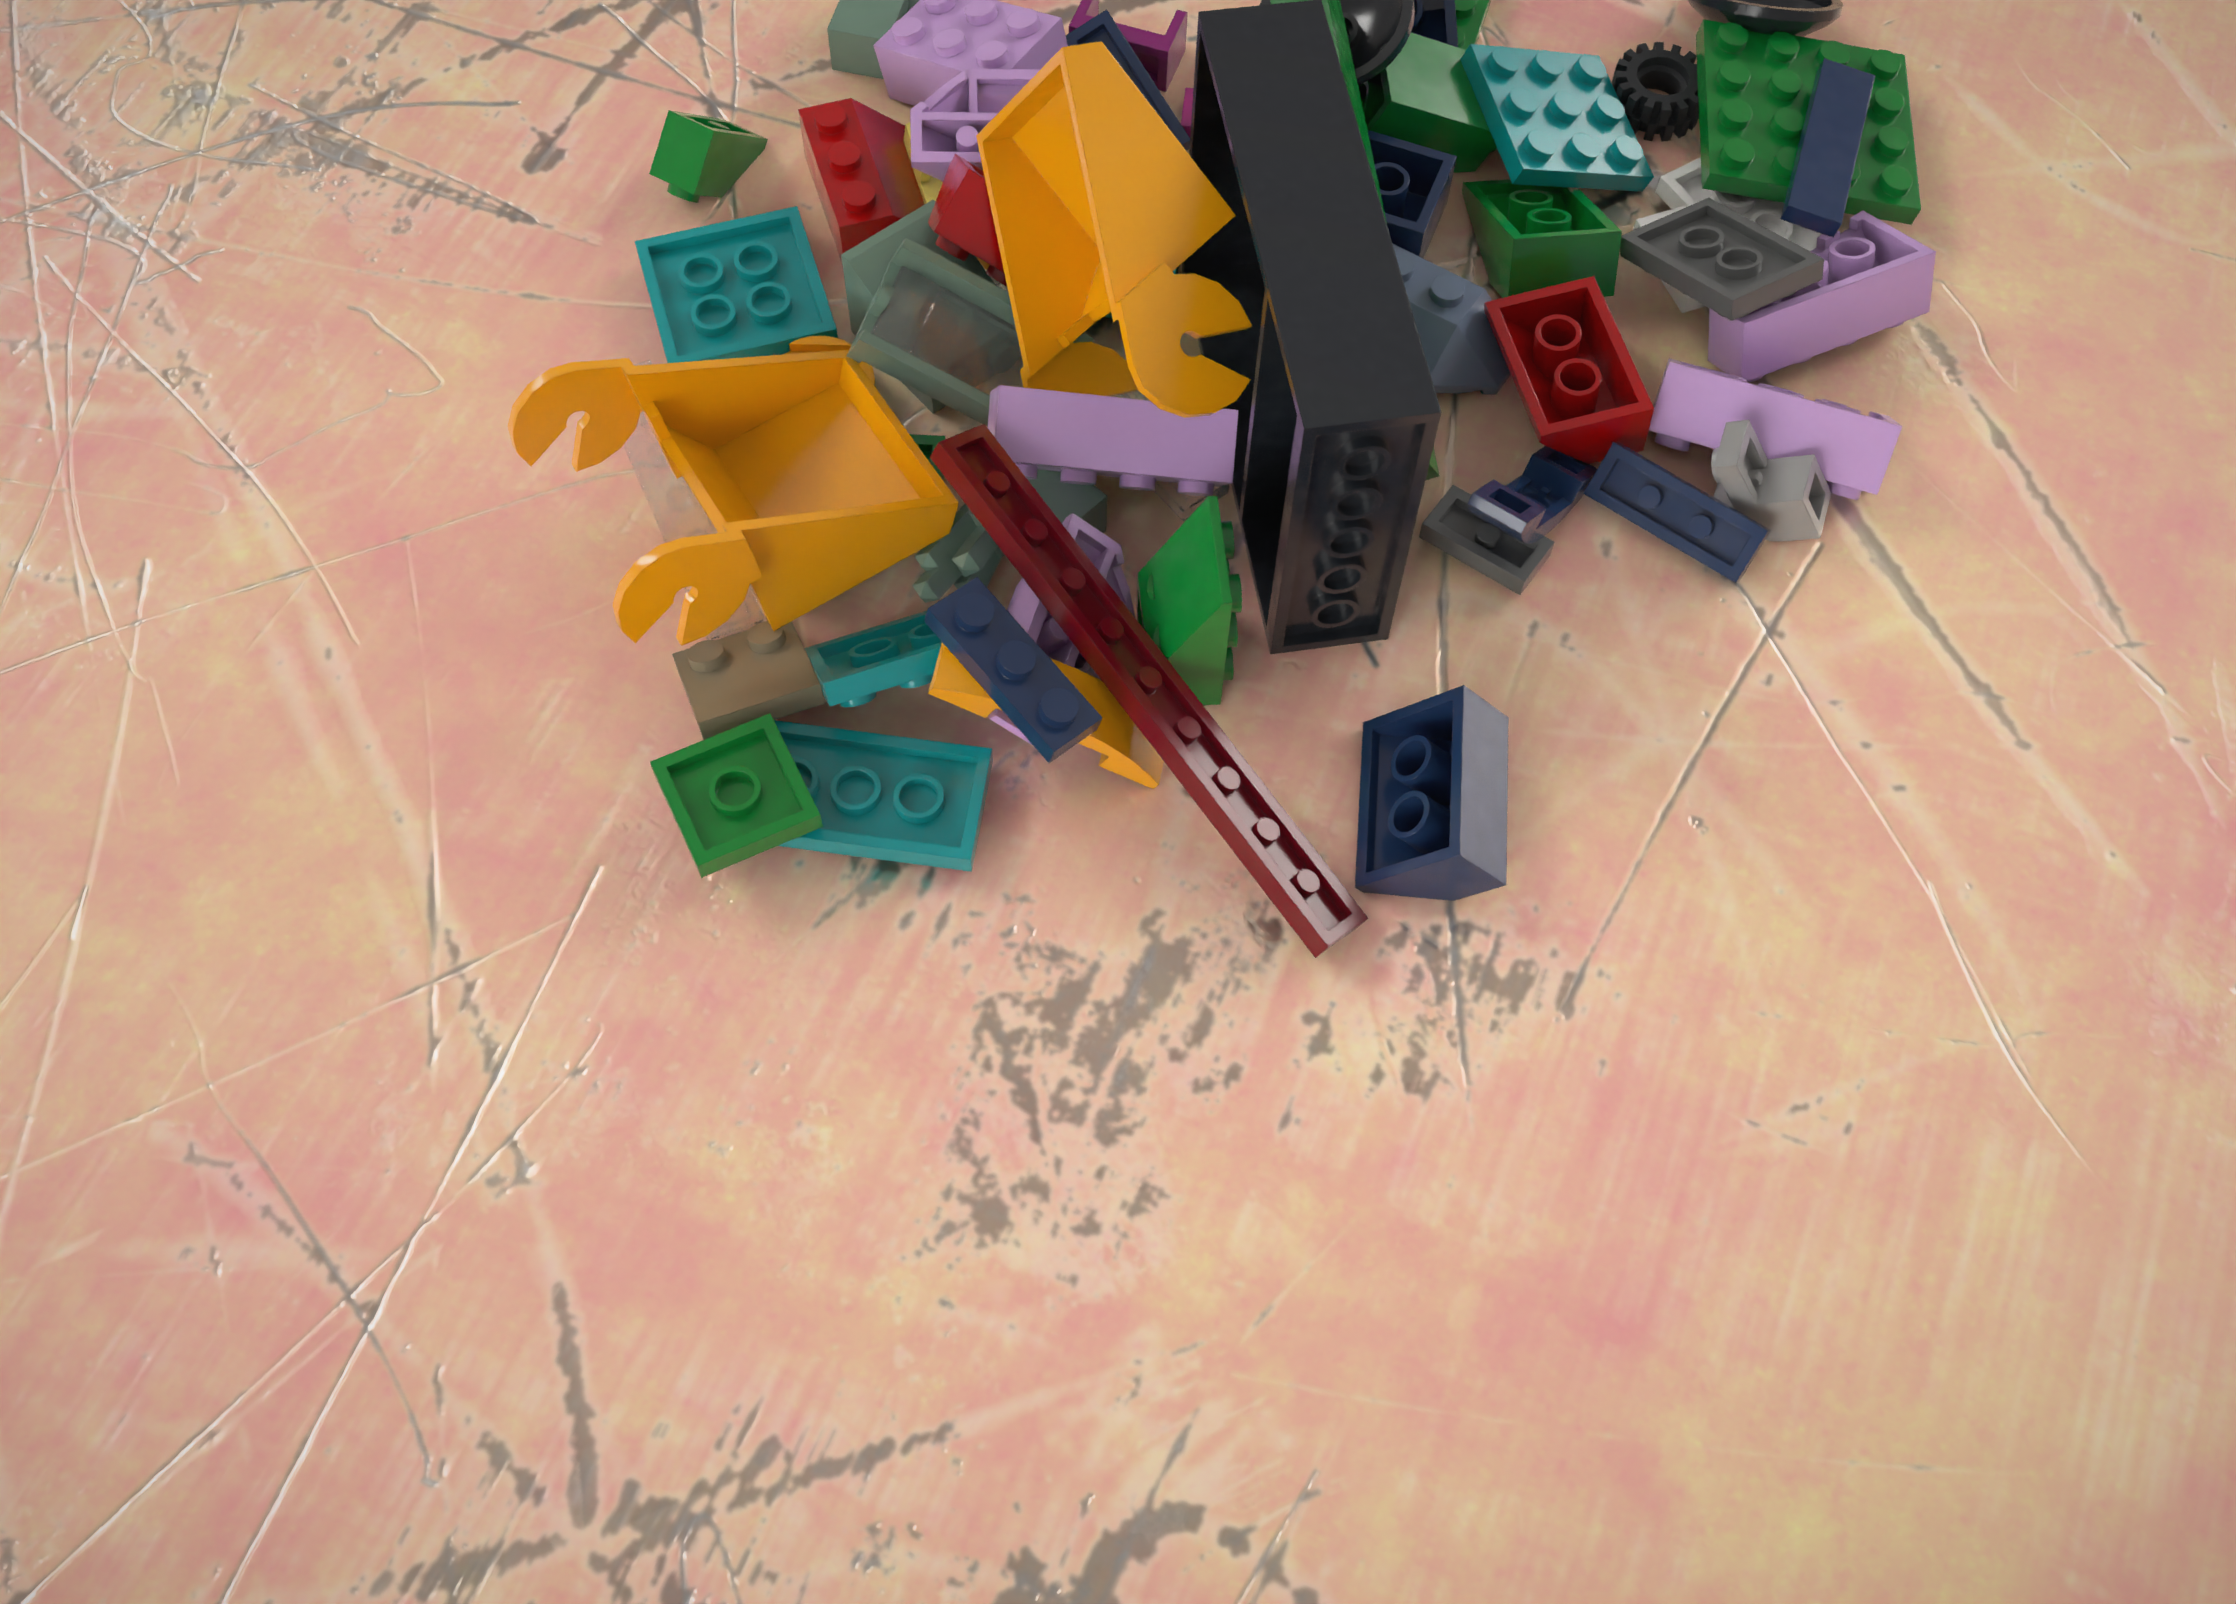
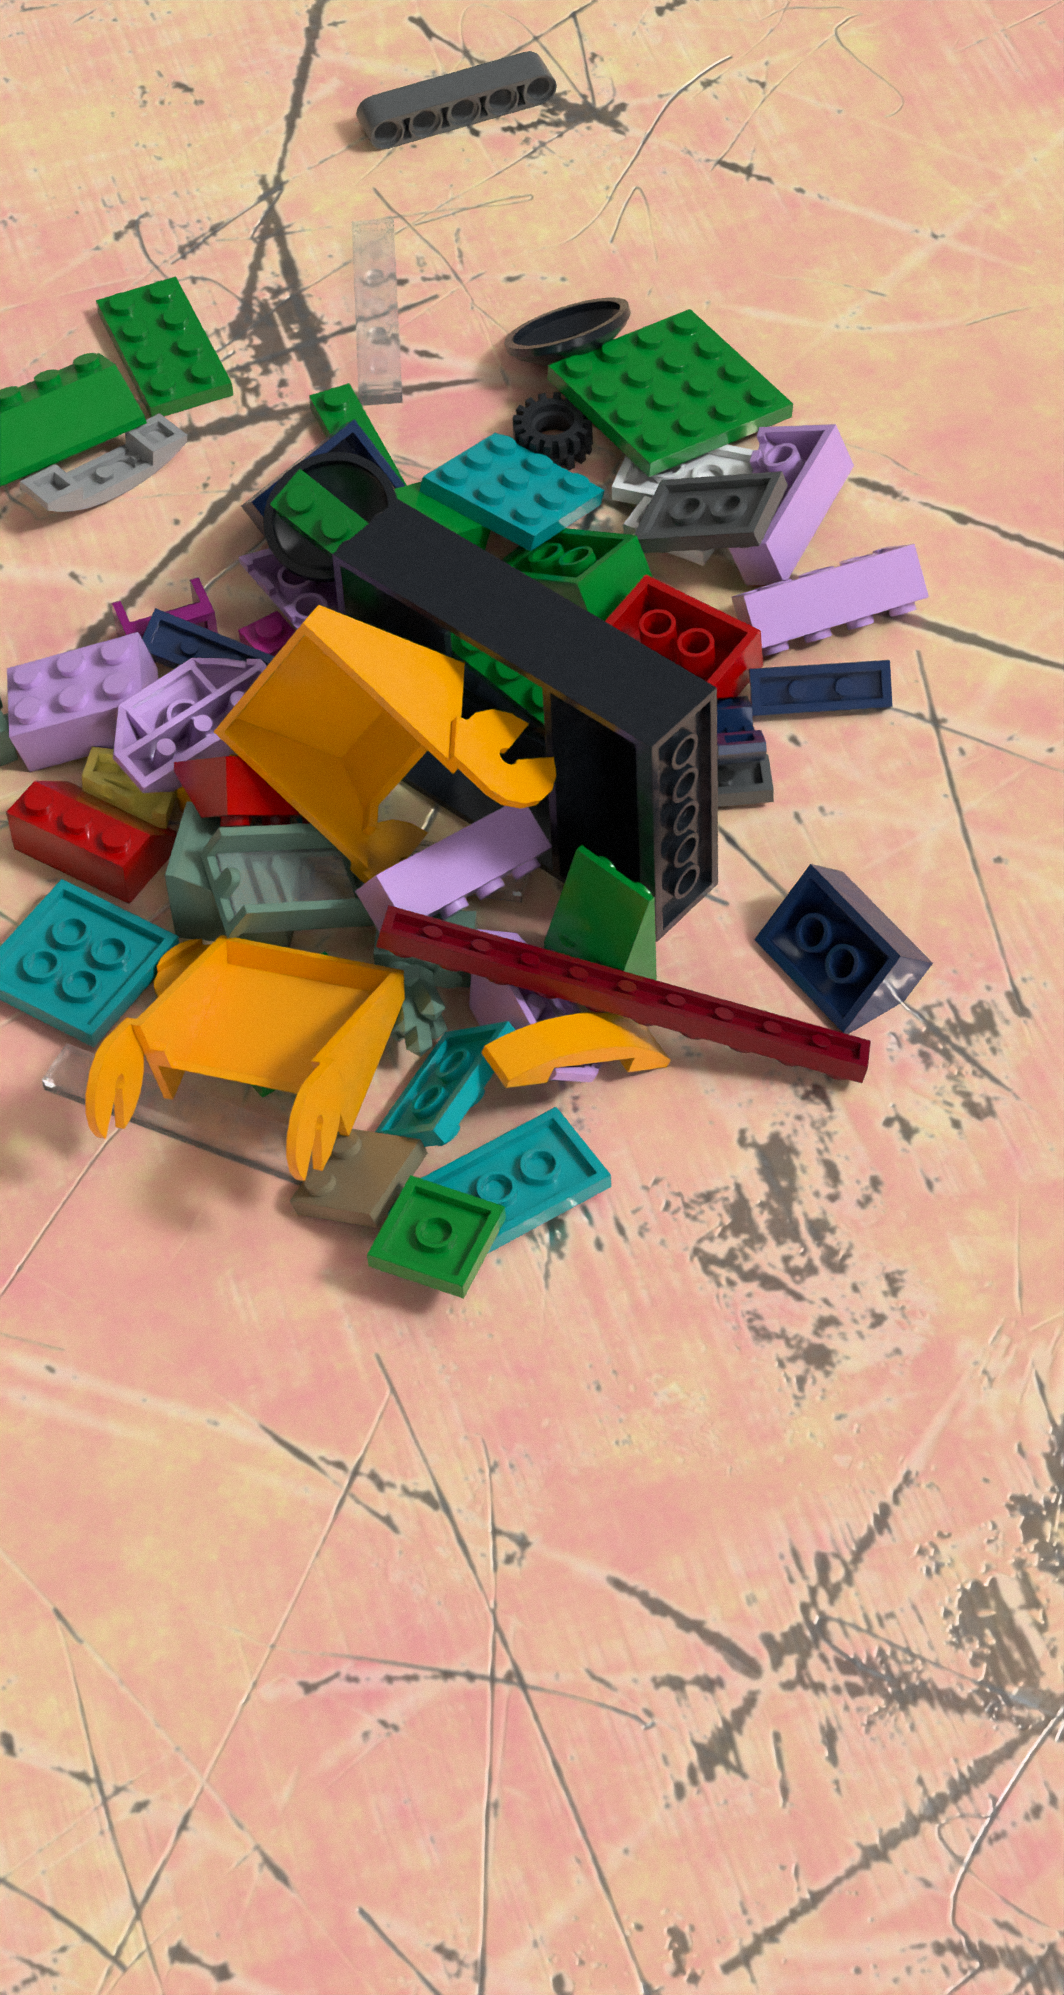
camera: 35 degrees left, 10 degrees down
dark blue plate [924,577,1102,763] -> none
light grey brick [1711,420,1832,541] -> none
dark blue tile [1780,58,1875,237] -> none

